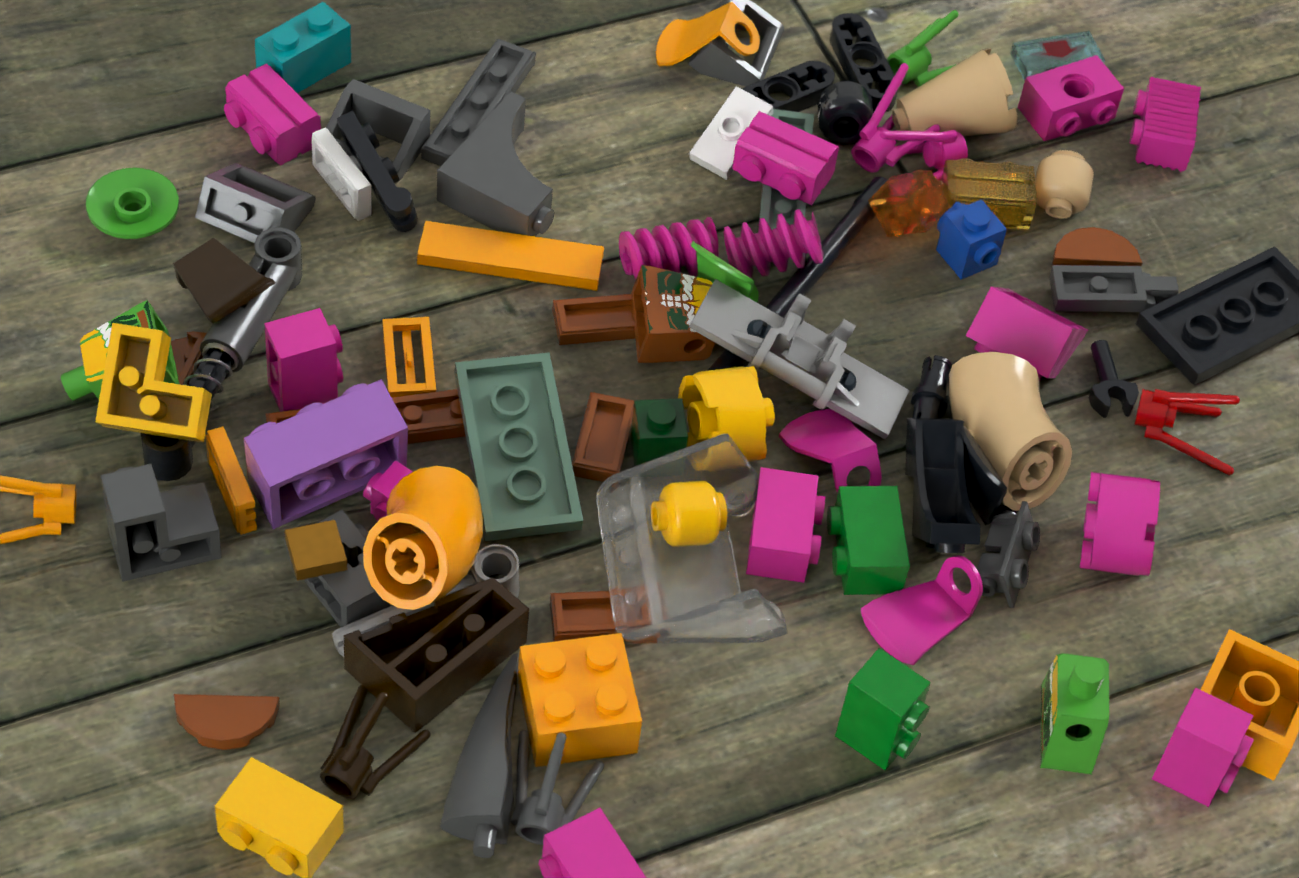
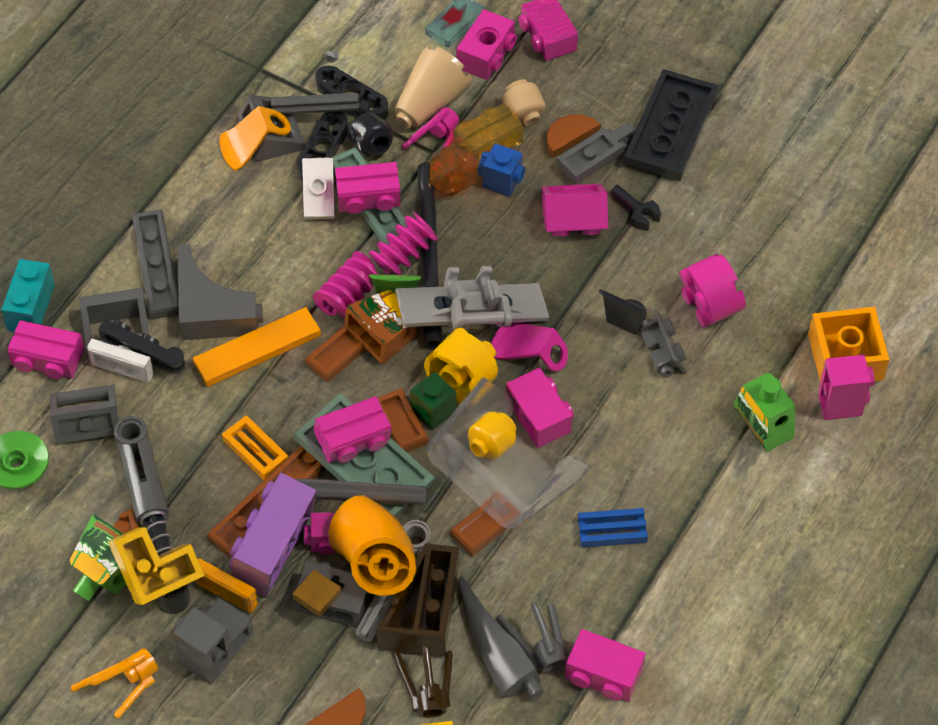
camera: 30 degrees left, 5 degrees up
dark brown piece [173,238,276,324] -> none
dark pink brick [264,308,343,412] -> none
light orange brick [517,633,642,767] -> none
green brick [827,486,910,595] -> none
green brick [835,648,931,771] -> none
dark pink plant [851,63,940,173] -> none
dark pink piece [861,555,983,665] -> none
bright green plant [887,10,959,87] -> none
black arch [905,418,981,553] -> none
black pin [911,355,952,418] -> none
tan brick [949,352,1072,511] -> none
red plant [1134,389,1240,475] -> none
none -> dark grey axle [271,93,360,114]
none -> dark grey axle [296,478,426,506]
none -> dark pink brick [314,396,392,463]
none -> blue tile [578,508,648,547]

